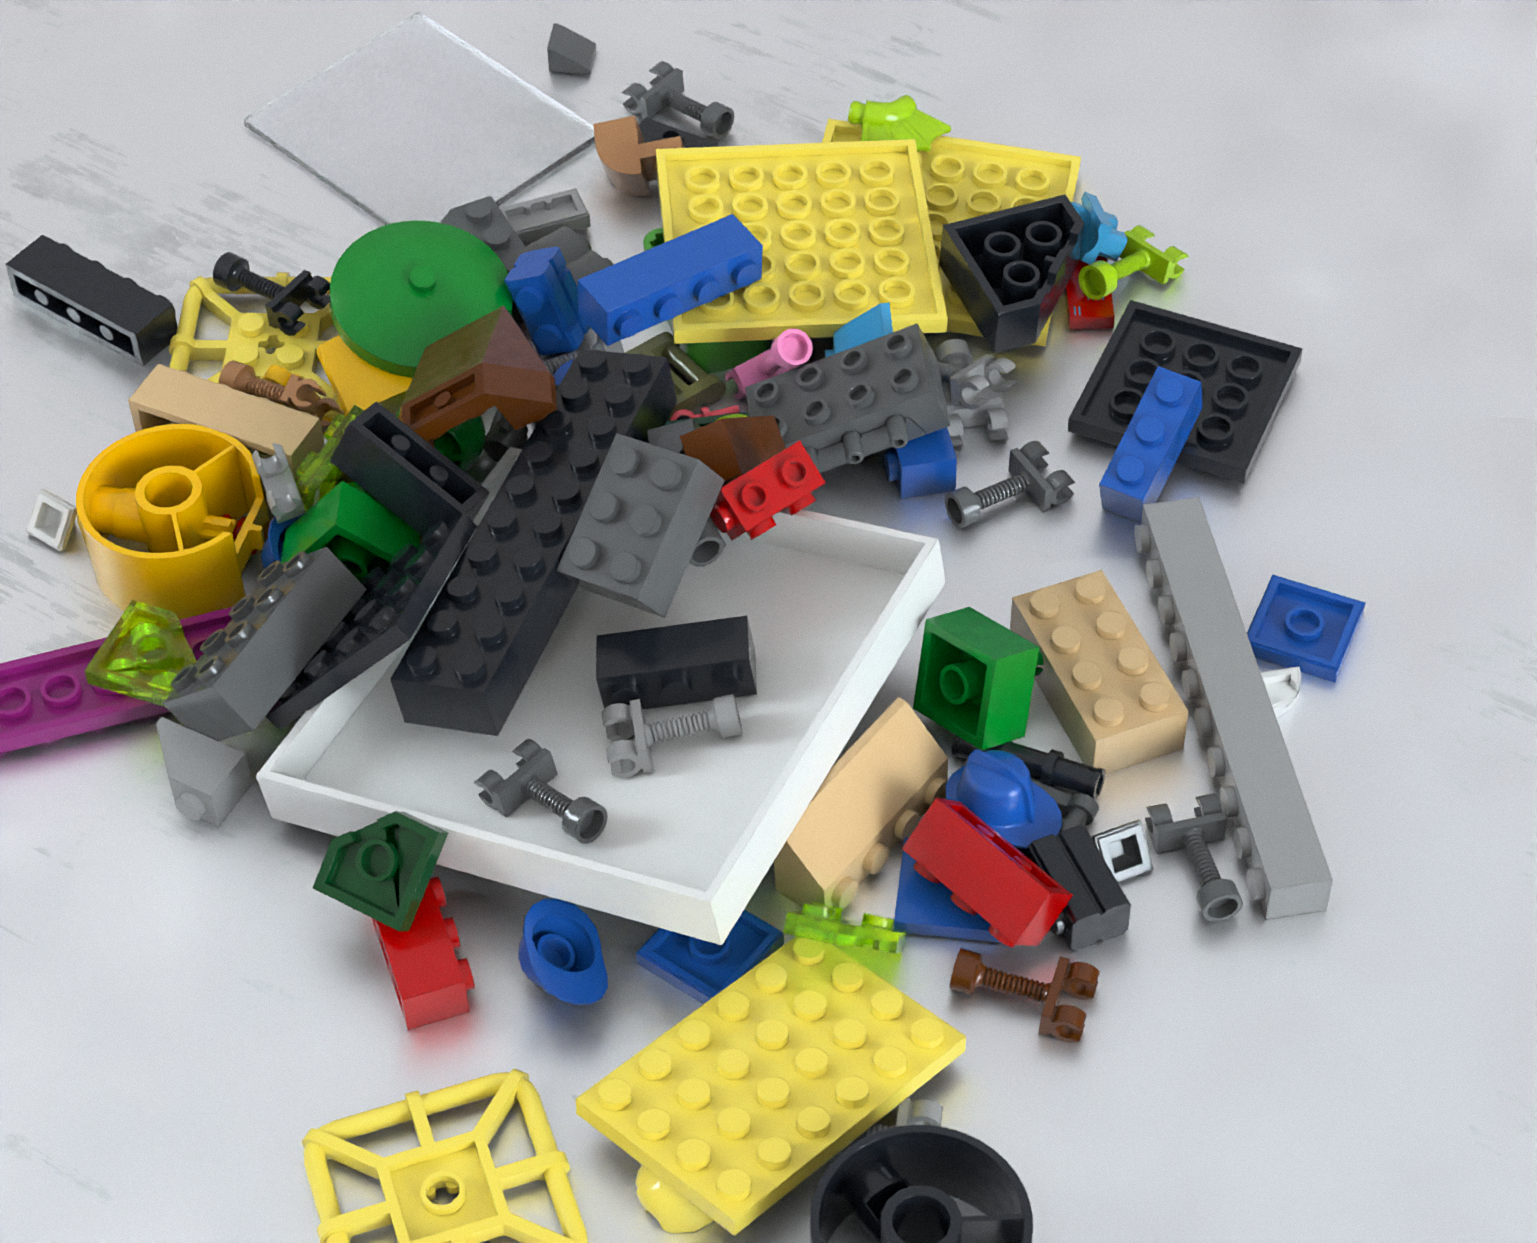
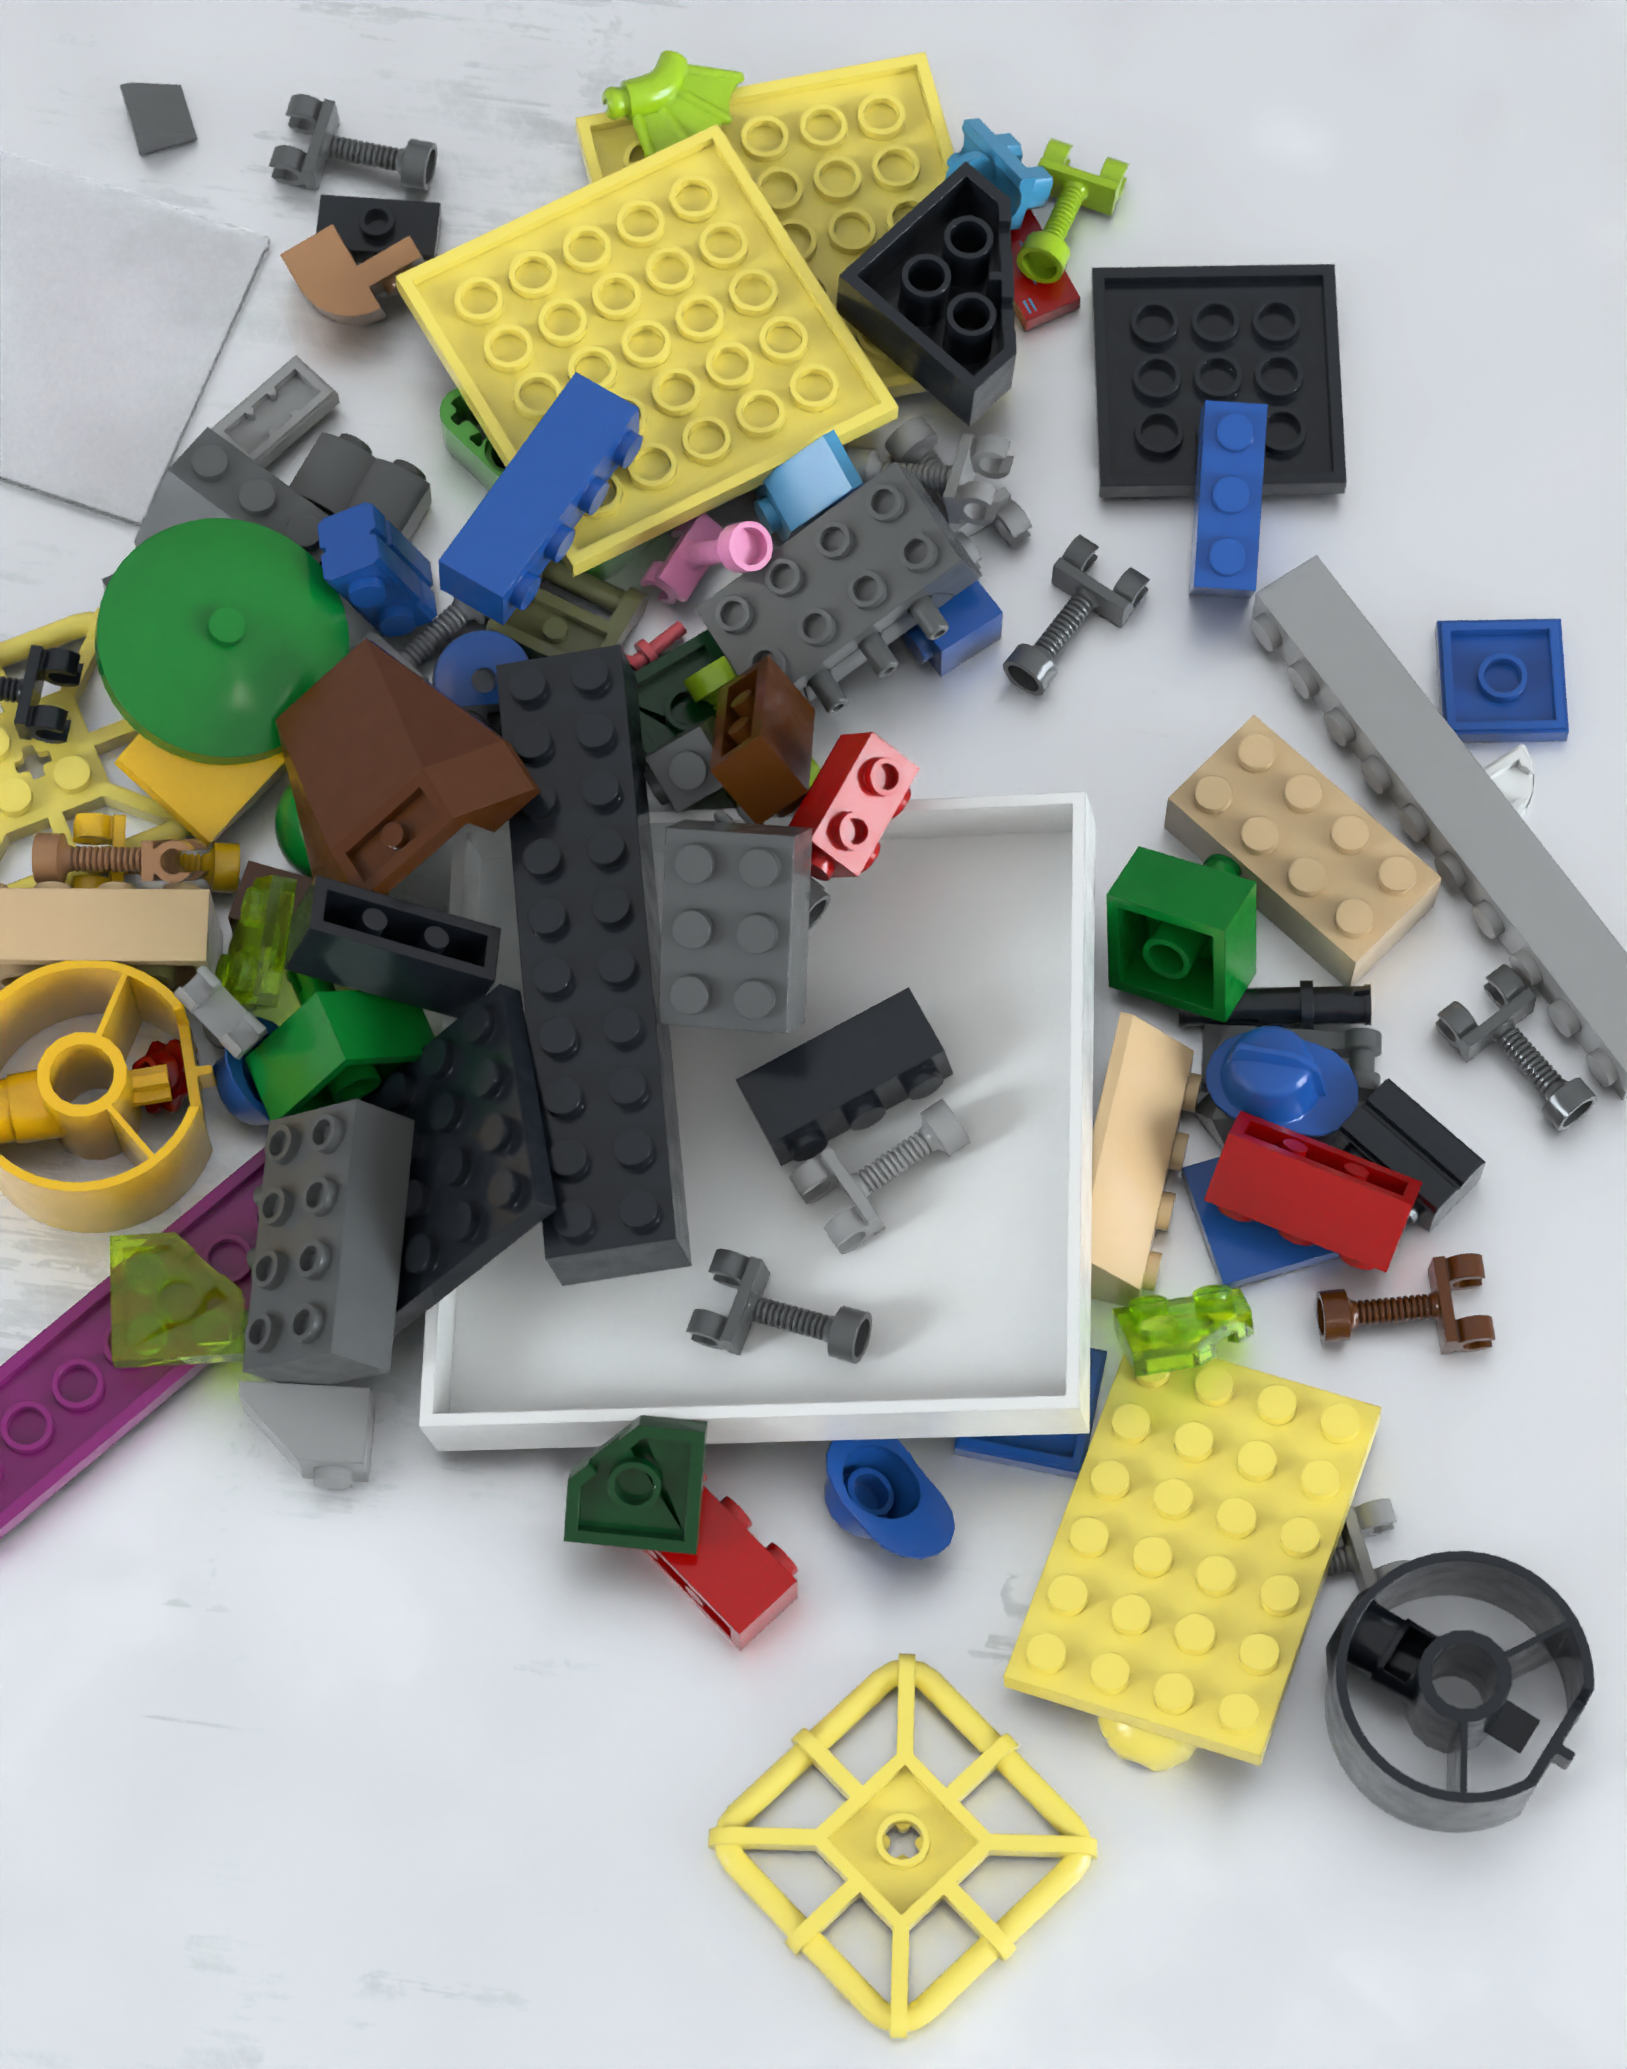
camera: 25 degrees left, 20 degrees up
slope [1092,820,1153,882] -> none

